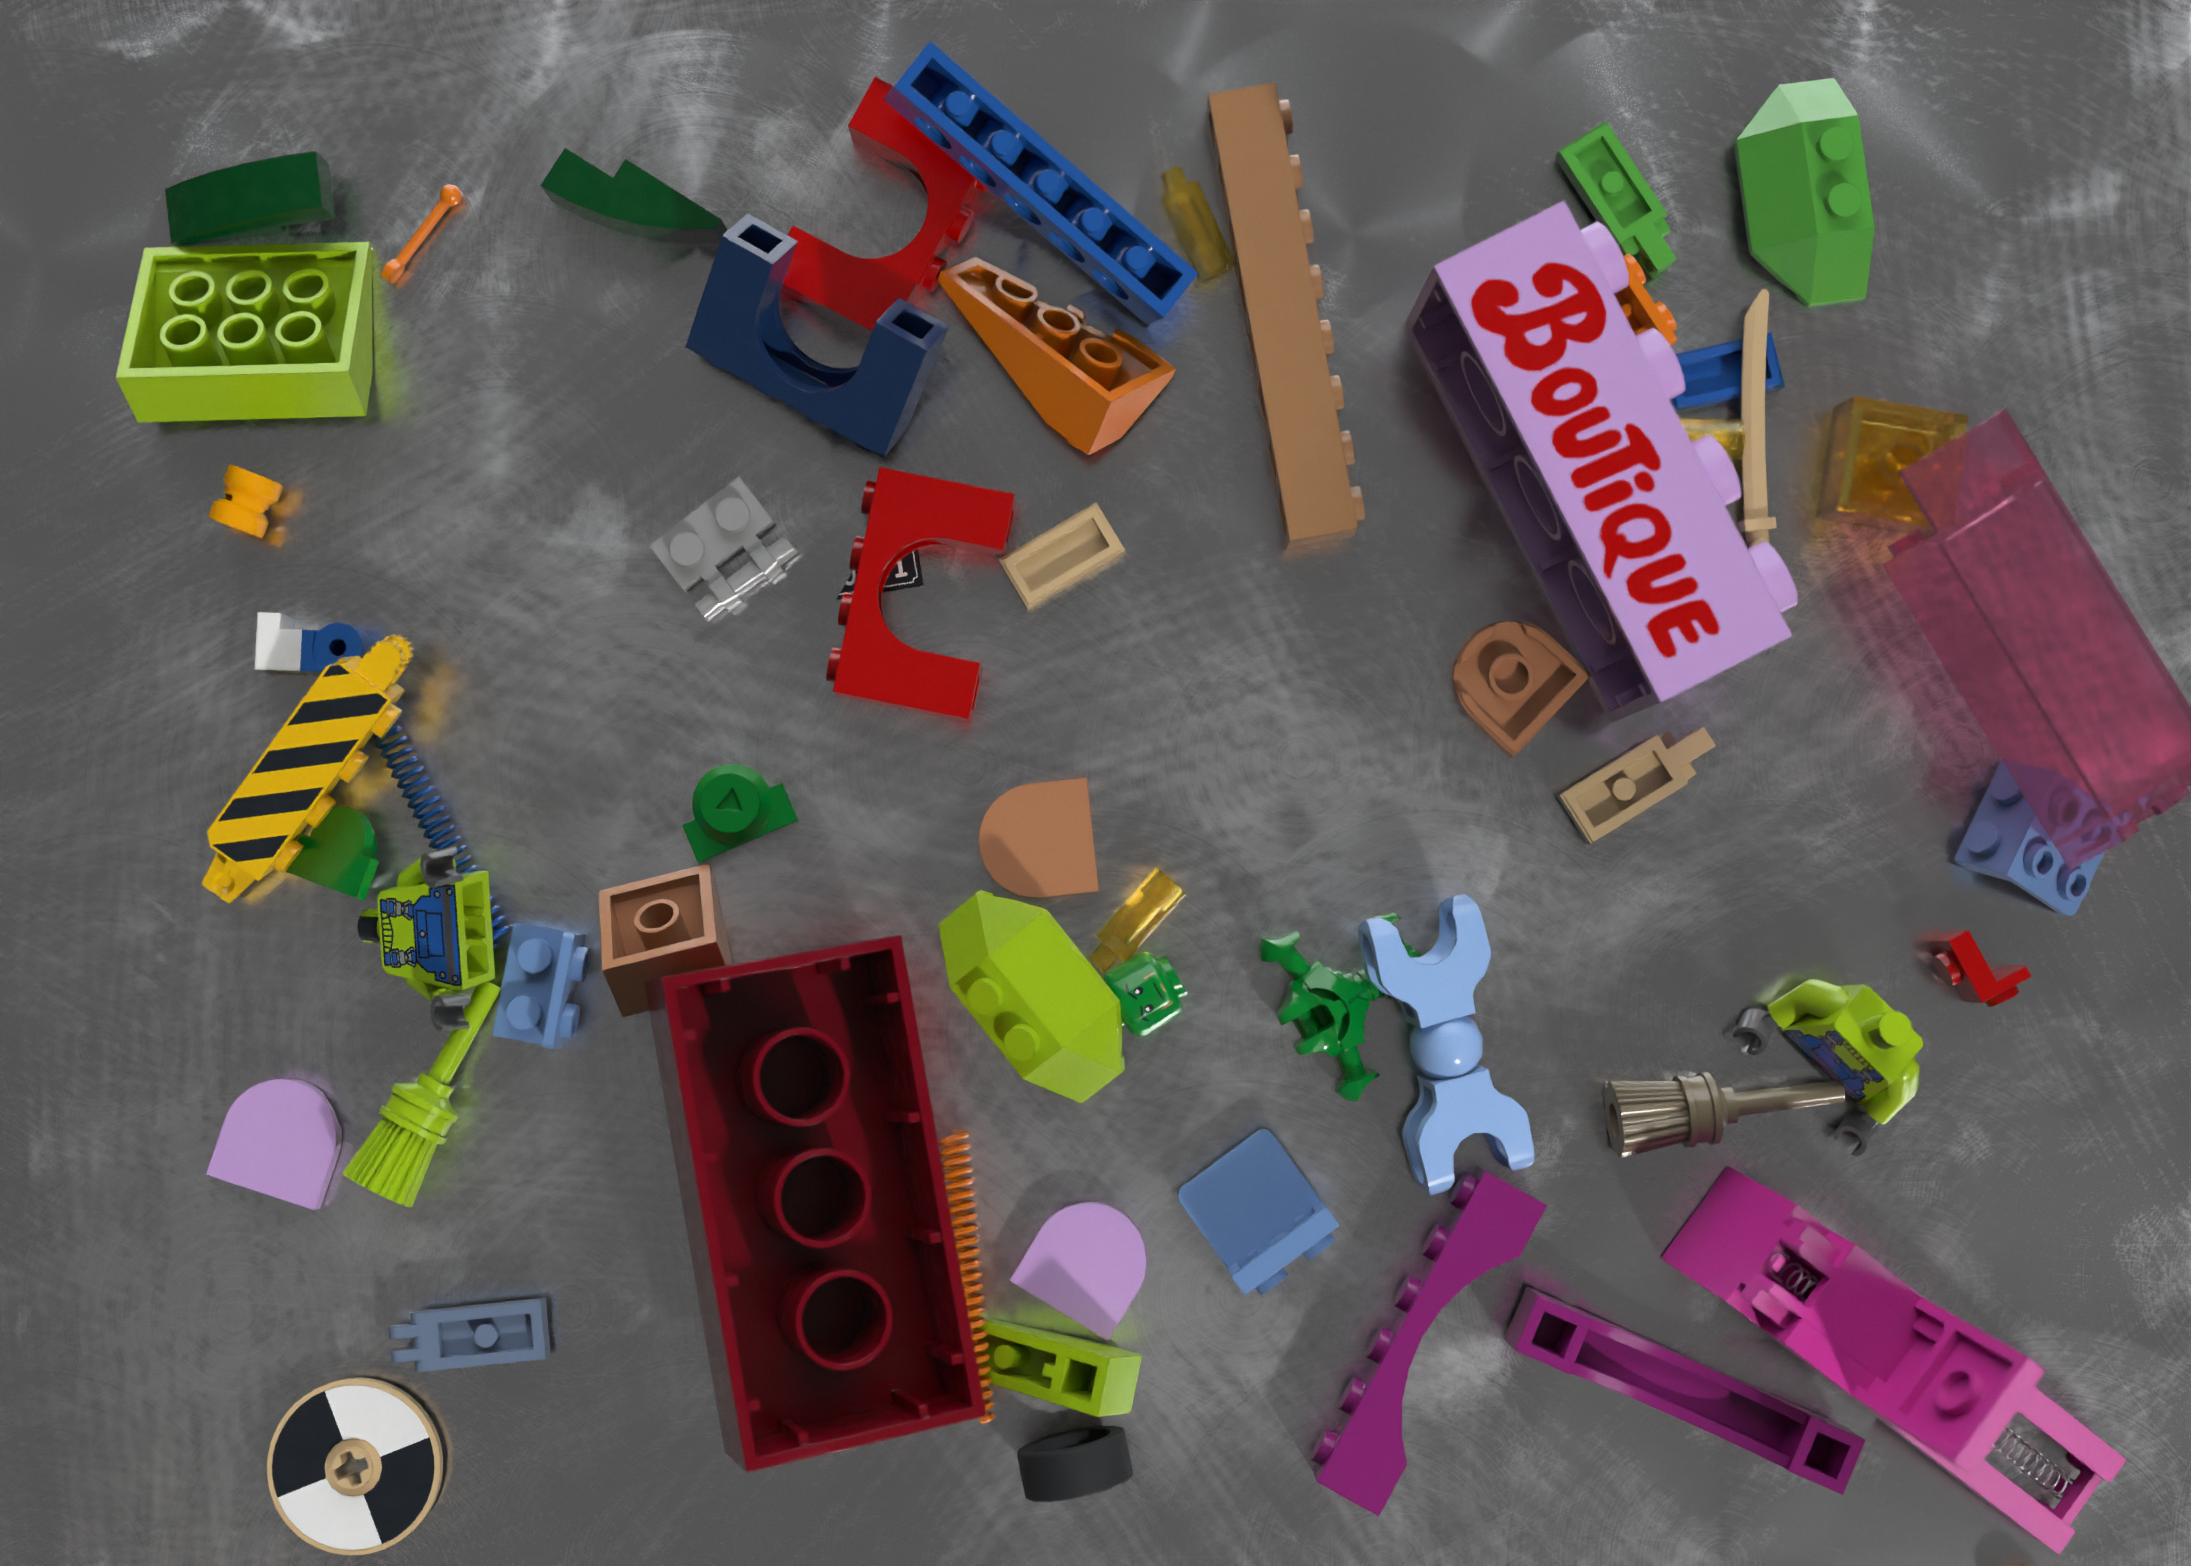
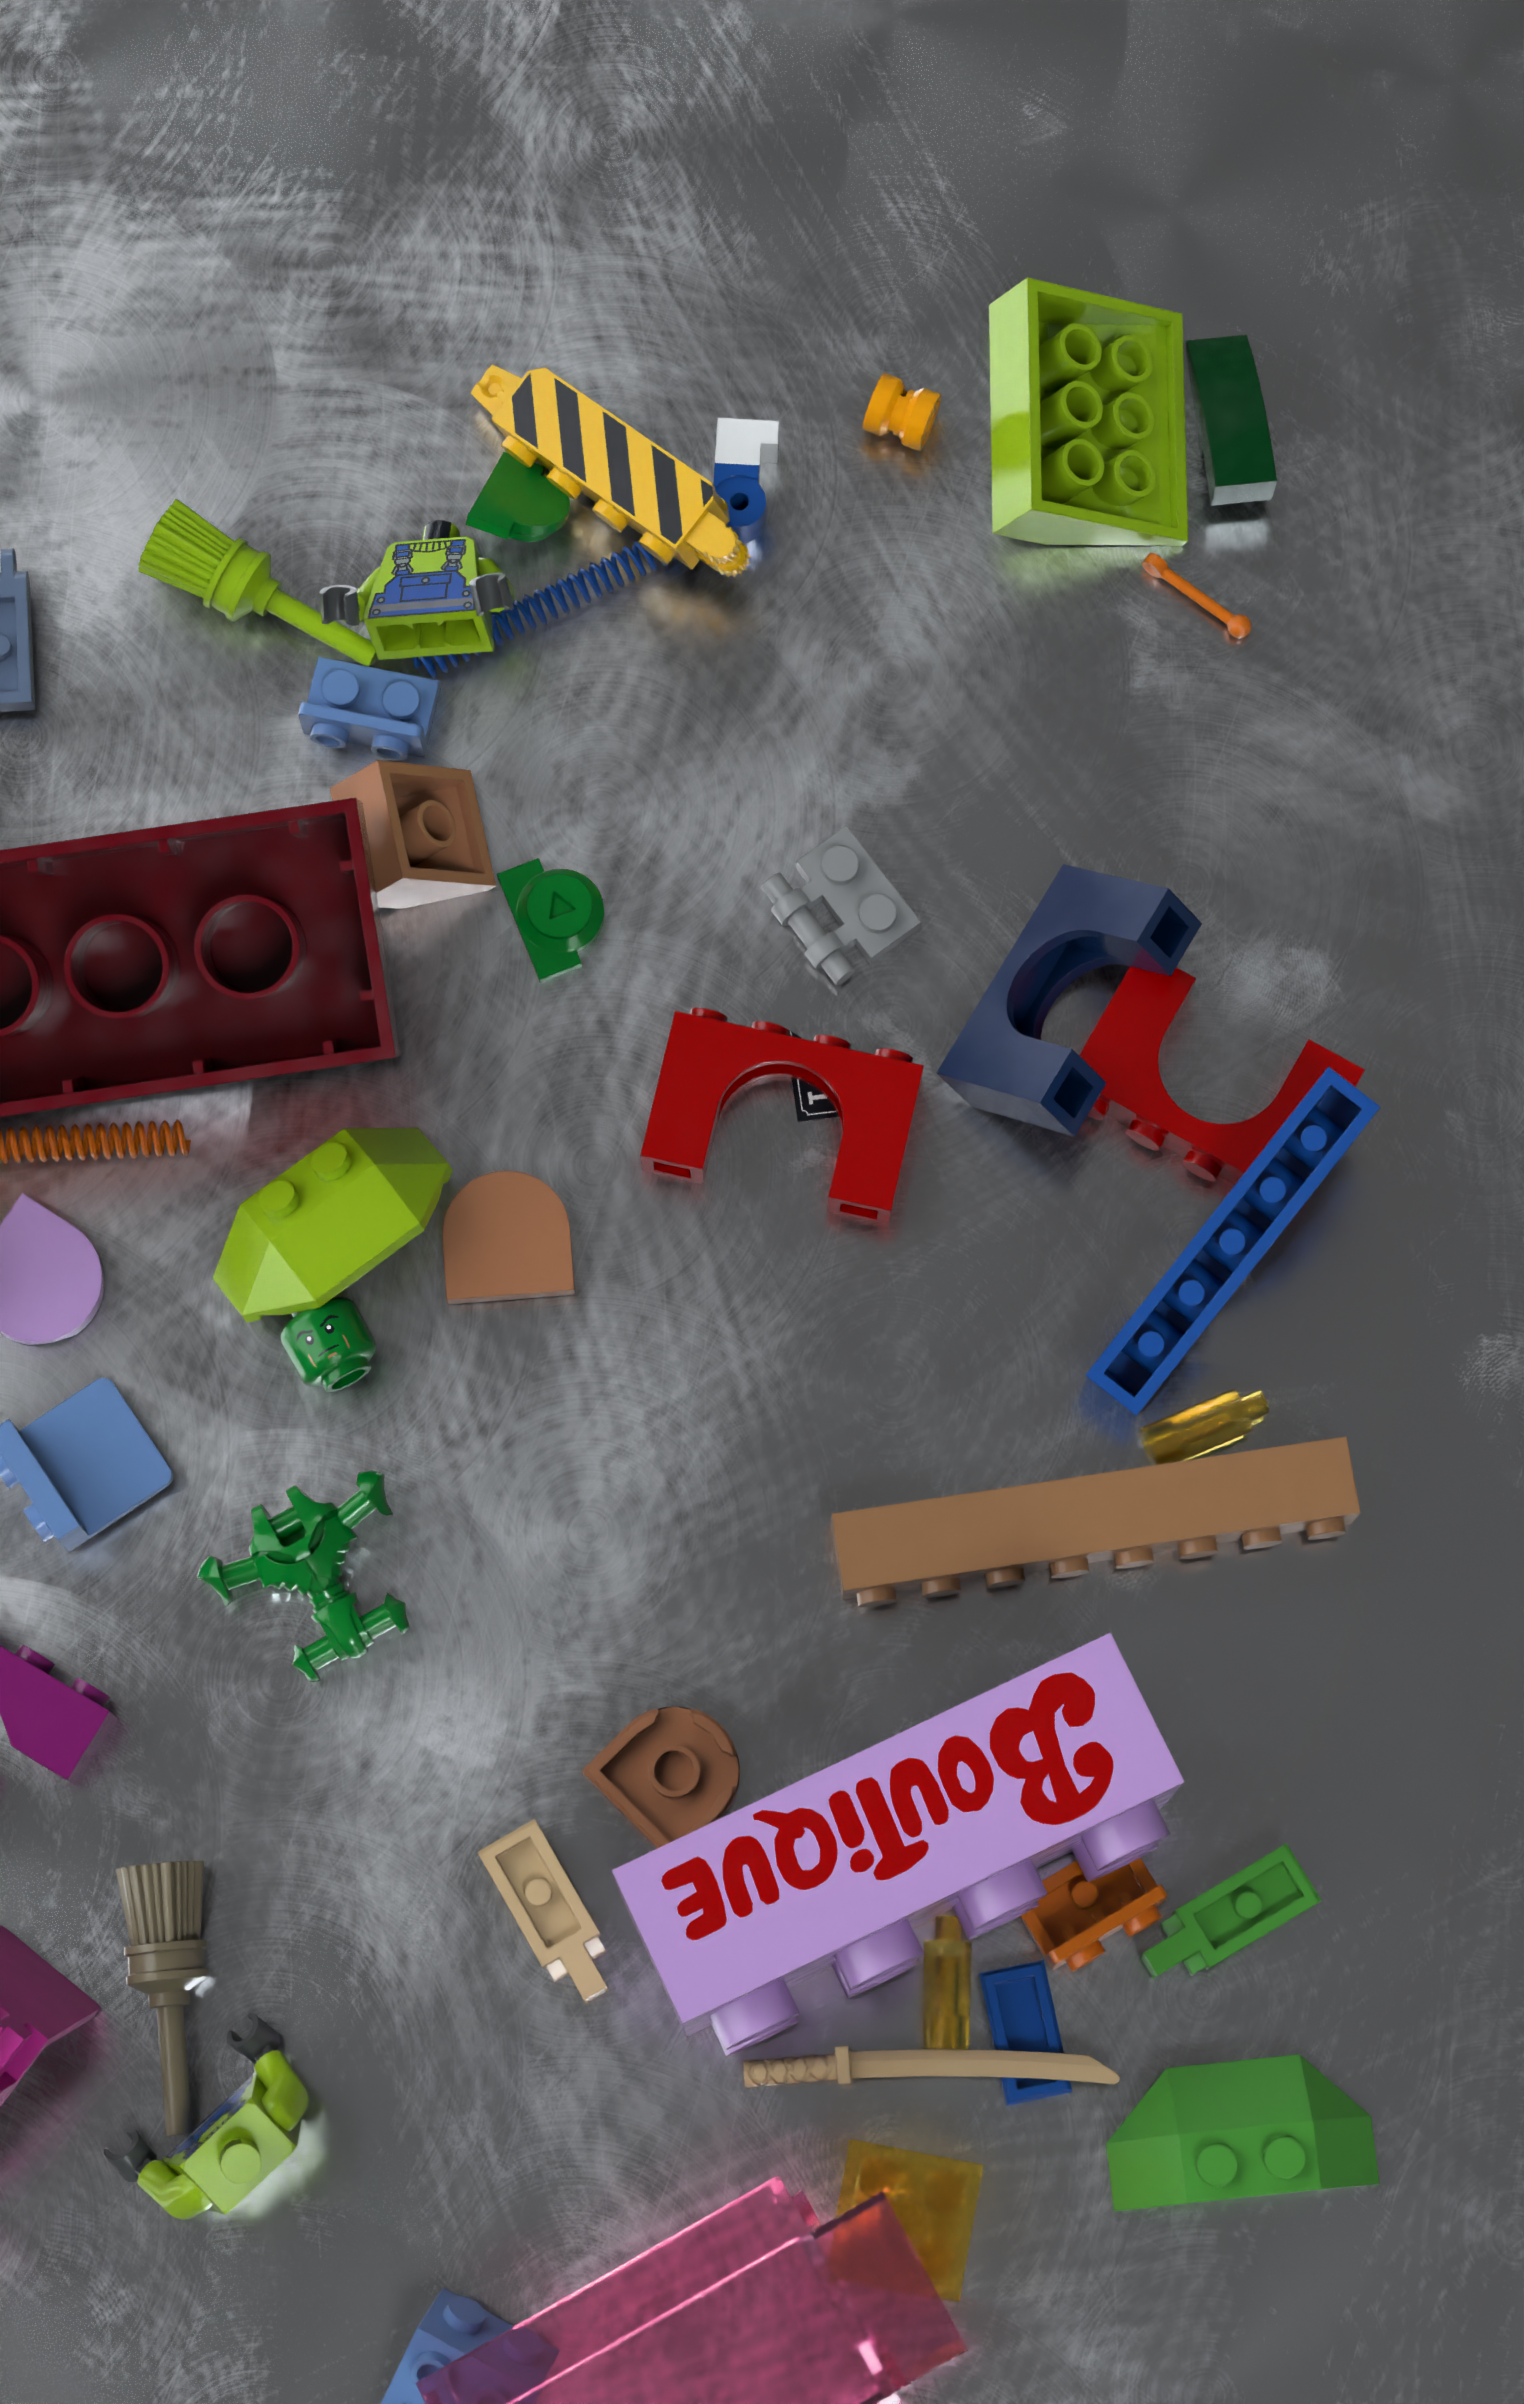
camera: 90 degrees right, 10 degrees down
lavender tile [206,1078,342,1210] -> none
dark green slope [540,148,727,244] -> none
orange wedge [937,257,1176,455] -> none
tan tile [998,502,1125,610] -> none
clear yellow cylinder [1088,867,1187,973] -> none
light blue piece [1358,893,1535,1196] -> none
red bracket [1930,930,2031,1007] -> none

